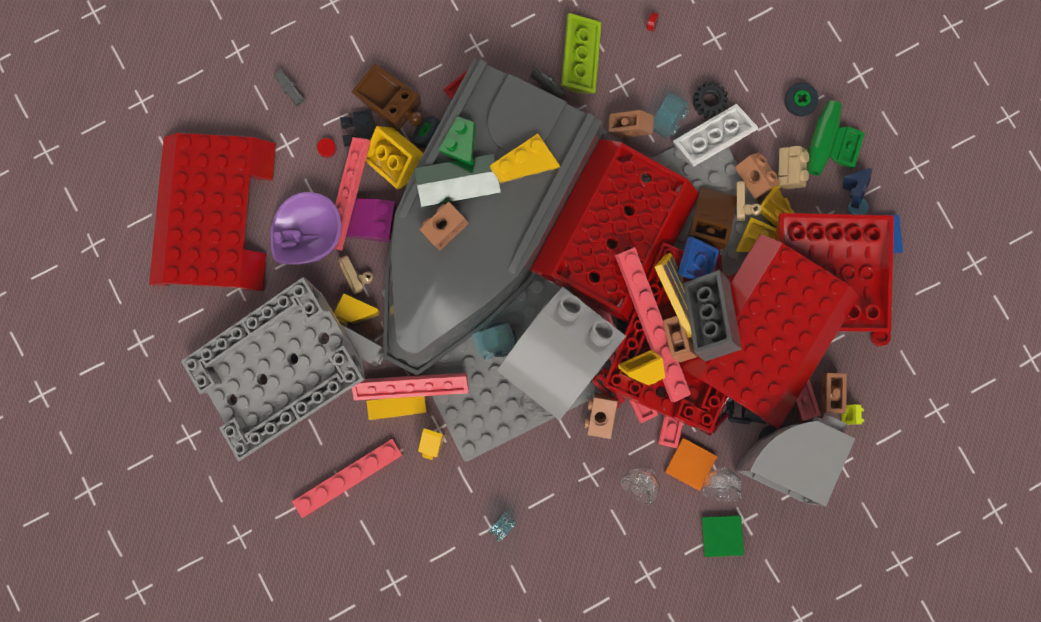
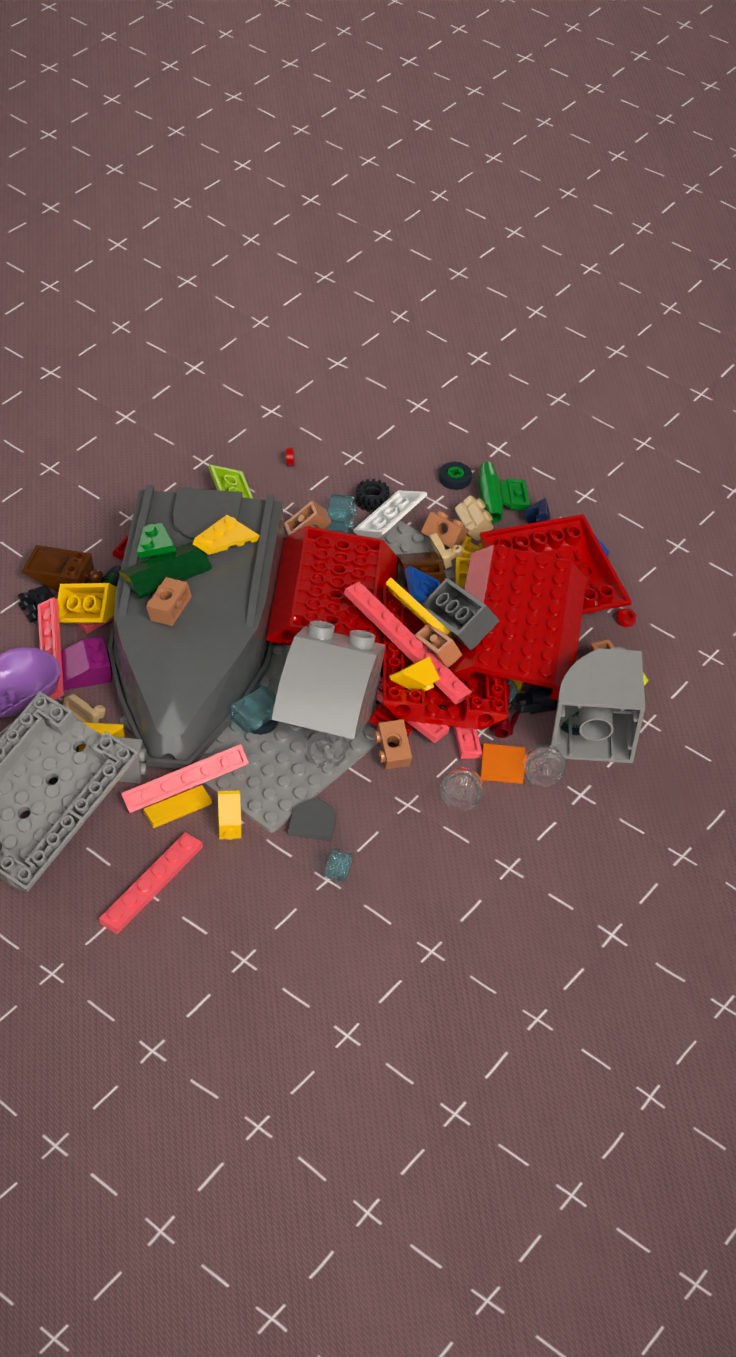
camera: 25 degrees left, 35 degrees down
red tile [317,138,337,158] -> none
green tile [701,515,744,557] -> none
none -> dark grey tile [288,800,336,841]

